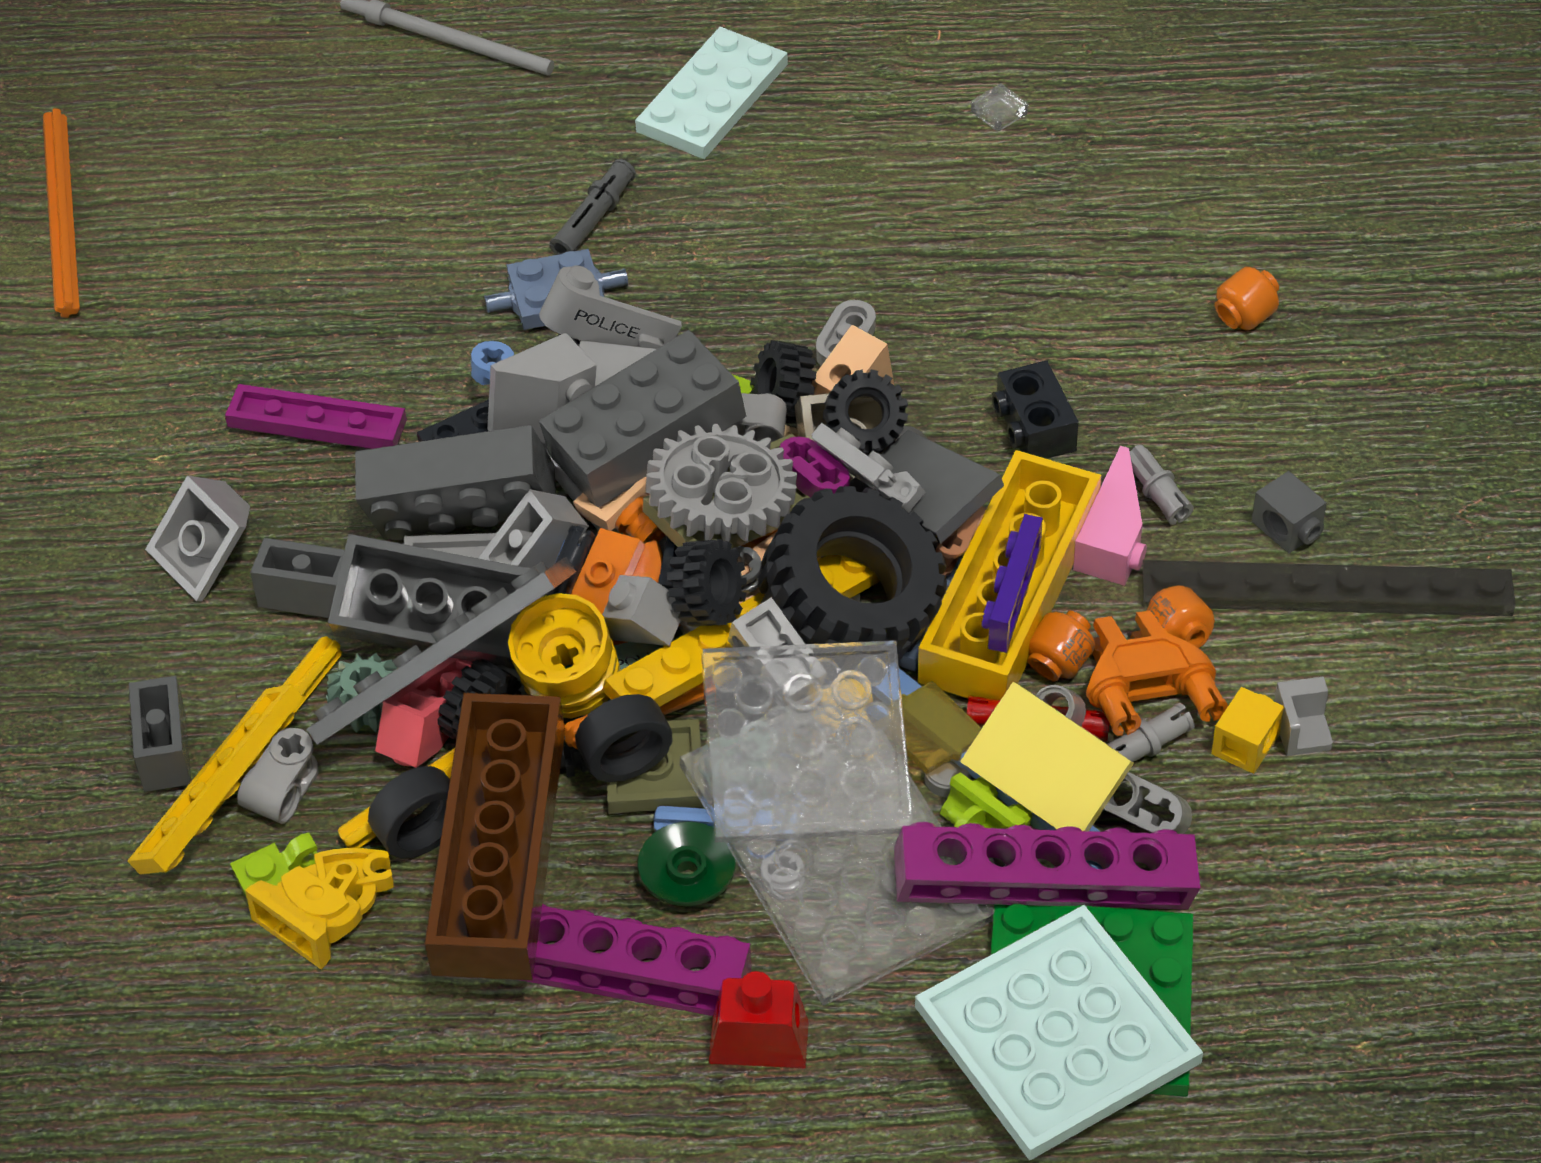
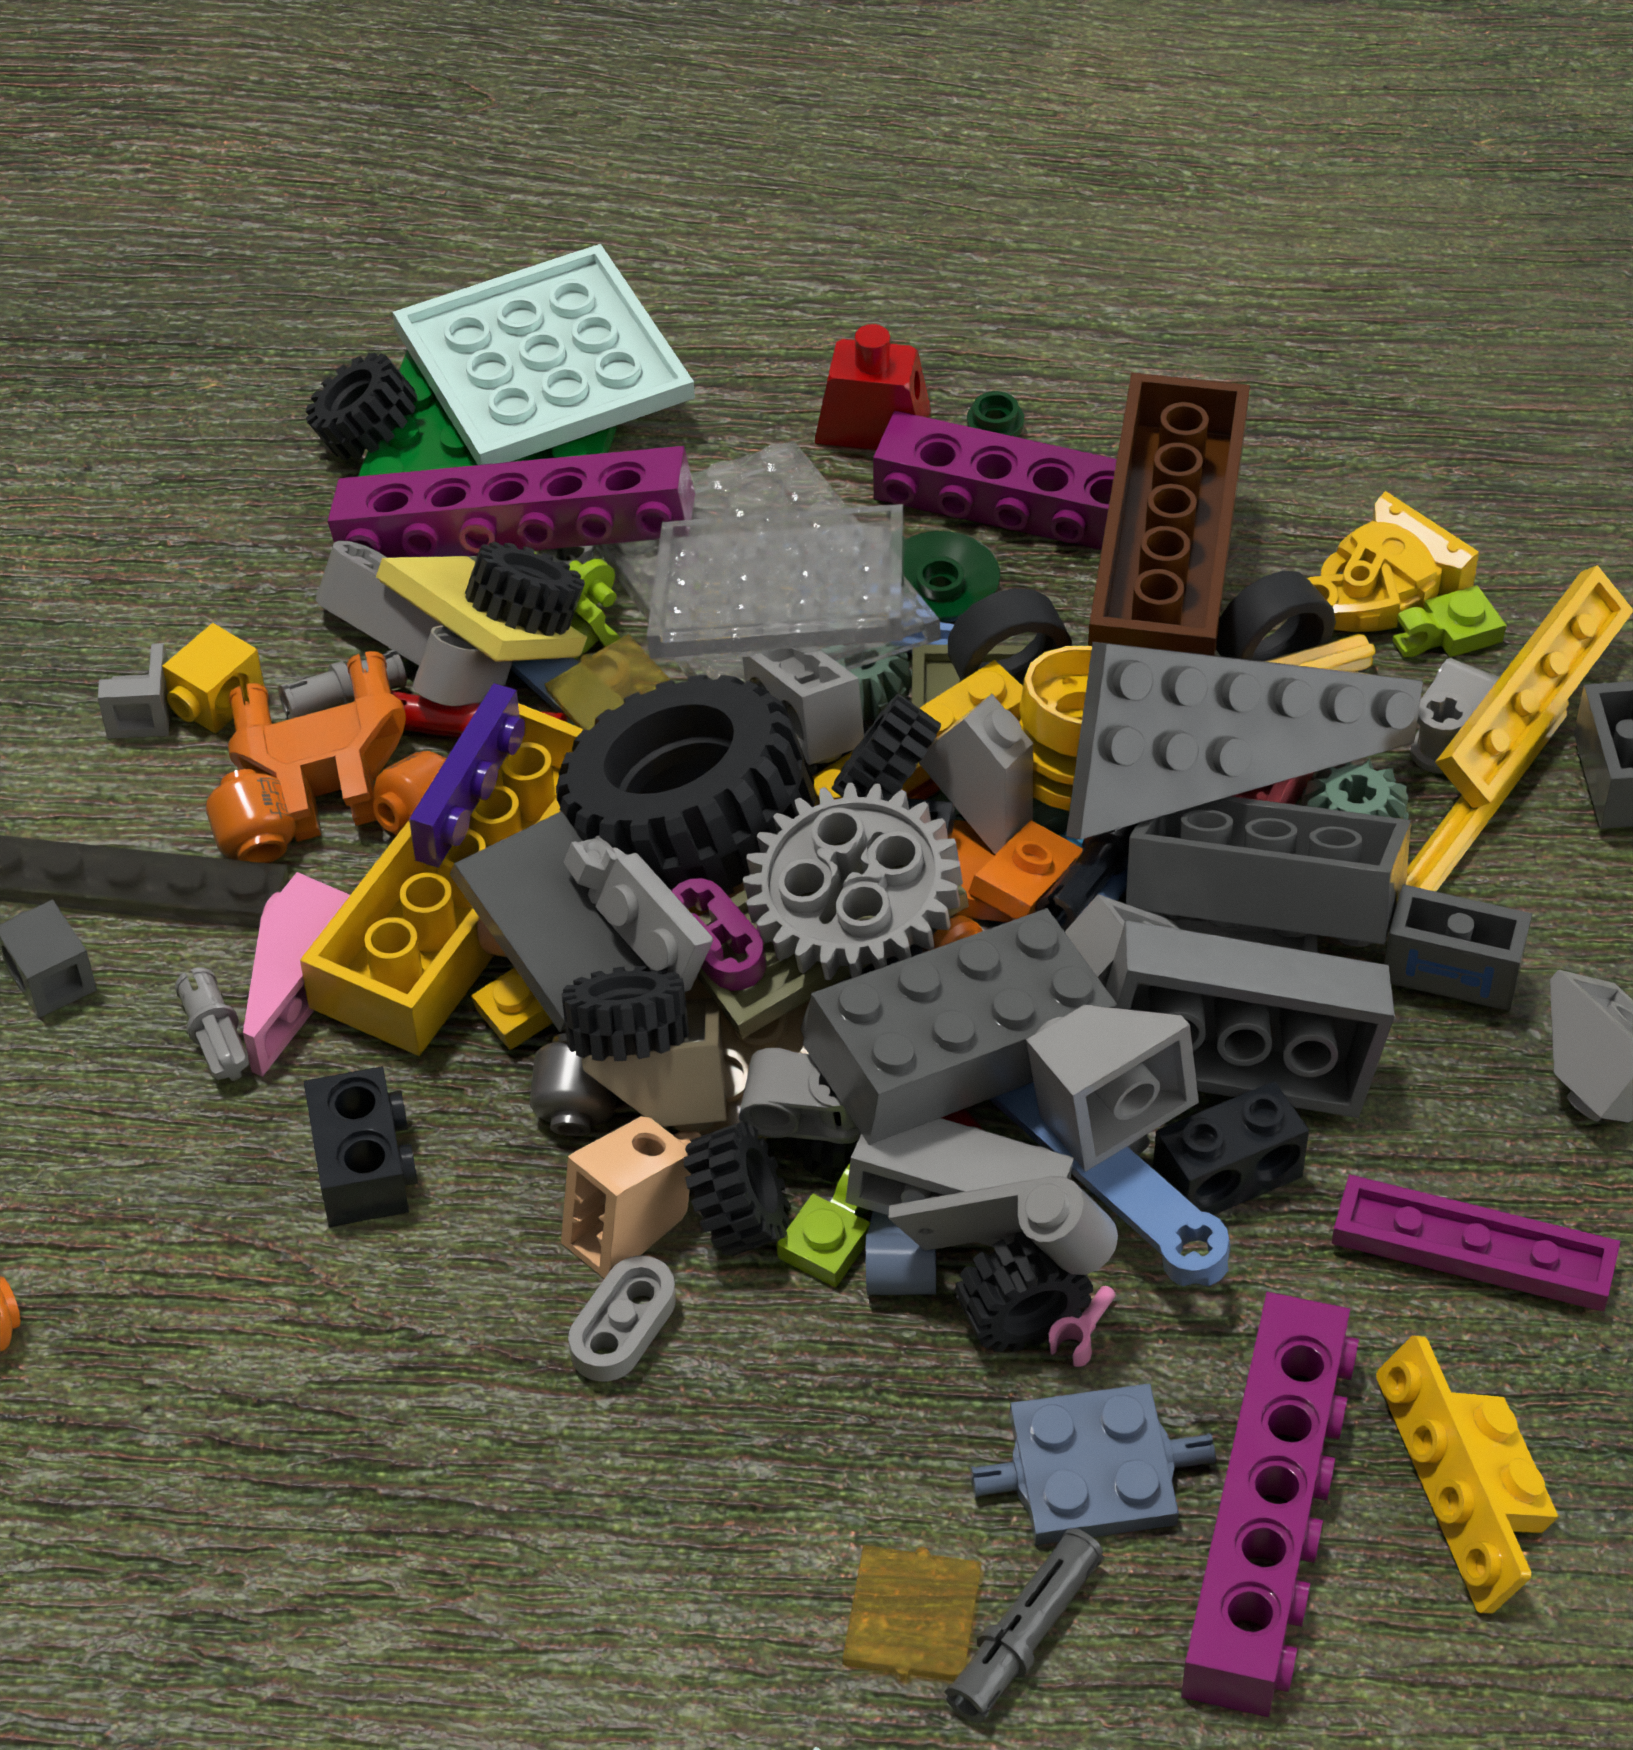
camera: 175 degrees left, 0 degrees up
none -> black tyre [305,353,417,460]
none -> black tyre [465,542,585,635]
none -> clear yellow piece [842,1545,982,1682]
none -> dark green plate [967,391,1024,437]
none -> magenta brick [1181,1291,1359,1717]
none -> yellow bracket [1376,1335,1559,1614]

